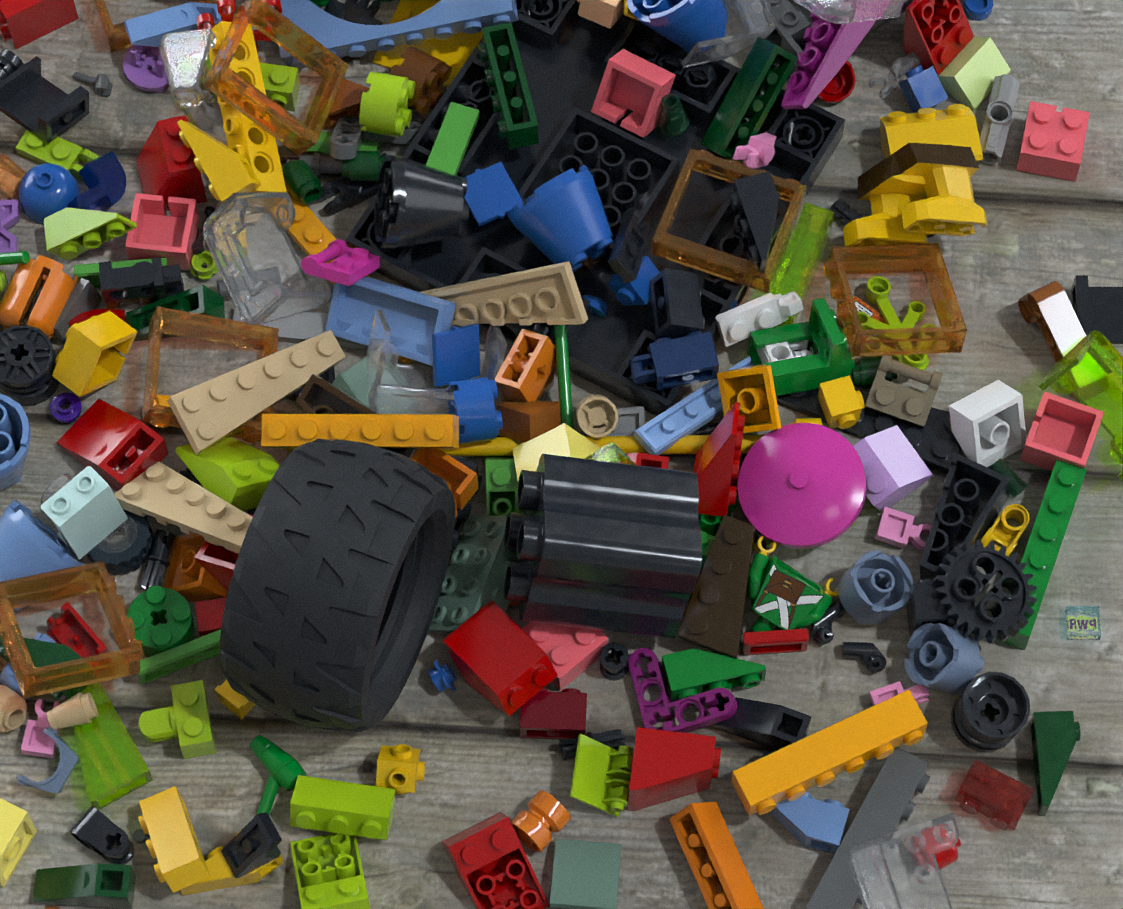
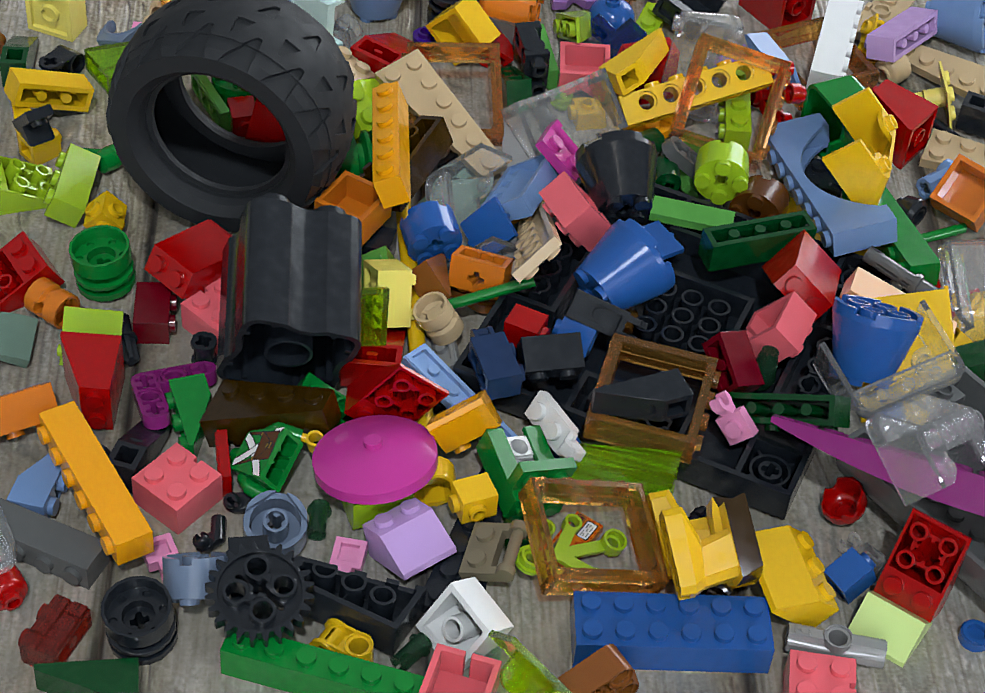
camera: 80 degrees right, 20 degrees down
none -> green wheel [69,225,136,302]
none -> coral piece [131,442,223,535]
none -> clear green pin [307,499,332,541]
none -> red brick [503,303,551,348]
none -> coral piece [539,171,611,252]
none -> blue brick [570,591,775,674]
none -> dark red brick [702,330,765,393]
none -> red slope [762,229,842,321]

